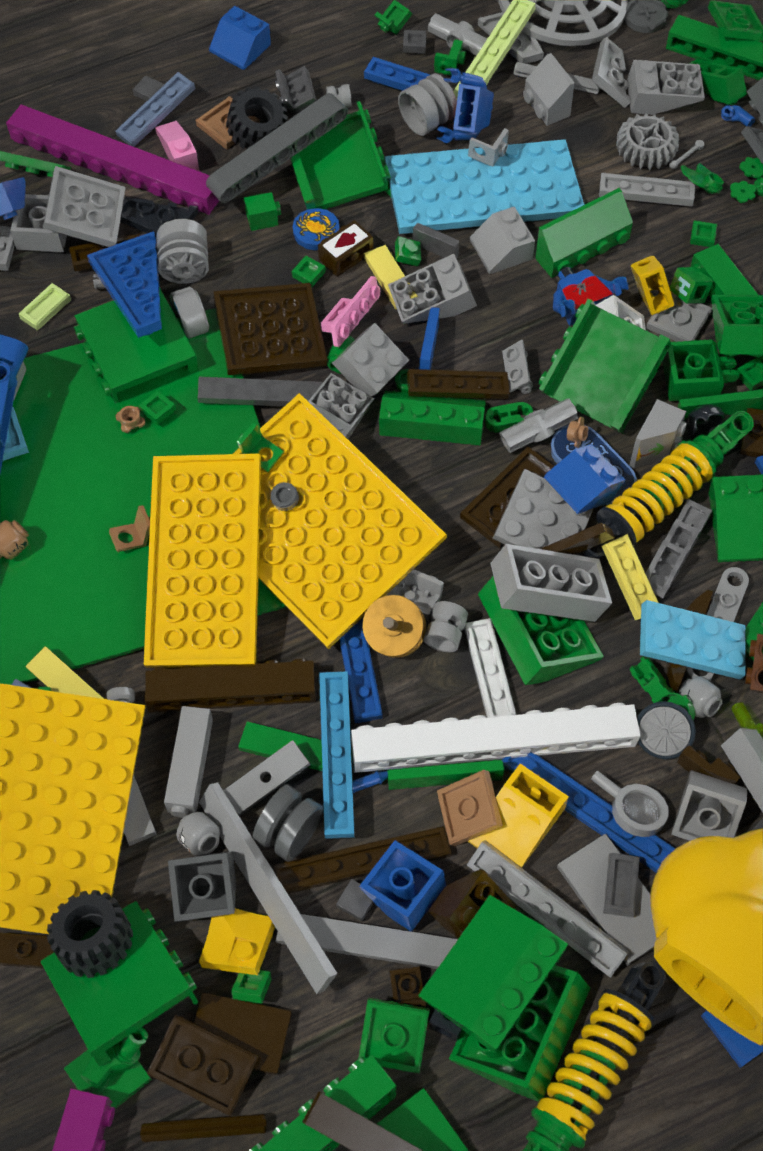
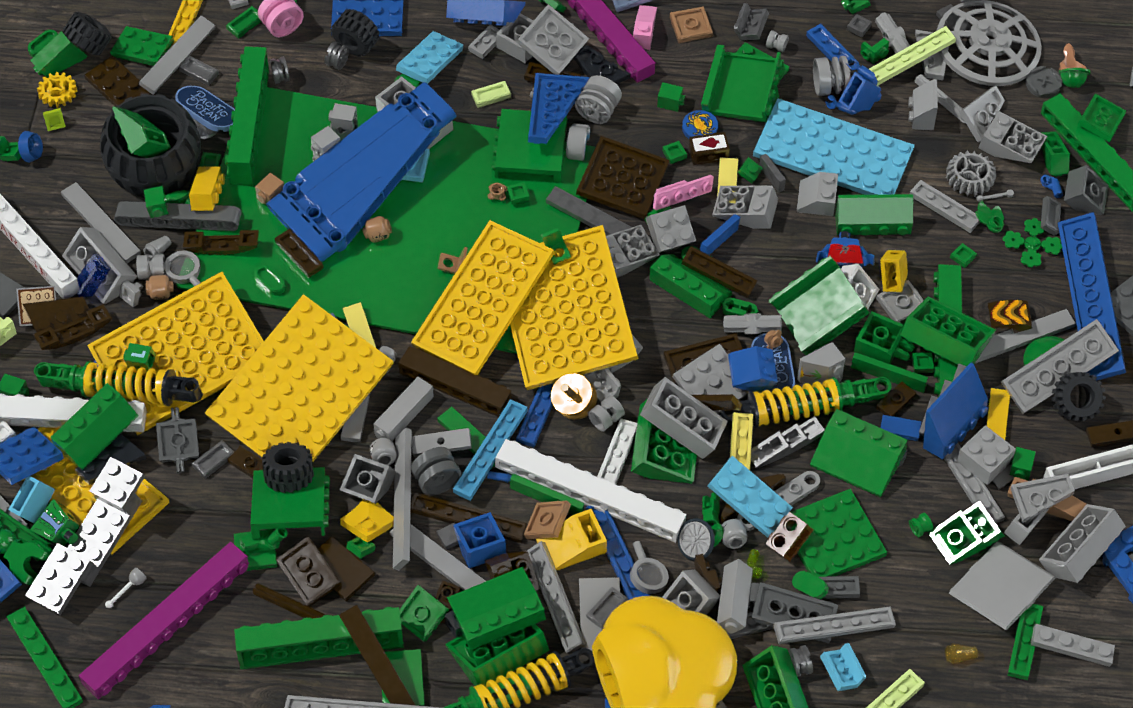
camera: 30 degrees right, 5 degrees down
dark grey beam [206,93,348,203] -> none
black tyre [226,87,287,149] -> none
dark grey tile [271,482,299,511] -> none
light grey bracket [468,128,509,167] -> none
light grey hinge [502,340,533,394] -> none
green brick [670,267,713,304] -> none
black hair [686,404,725,441] -> none

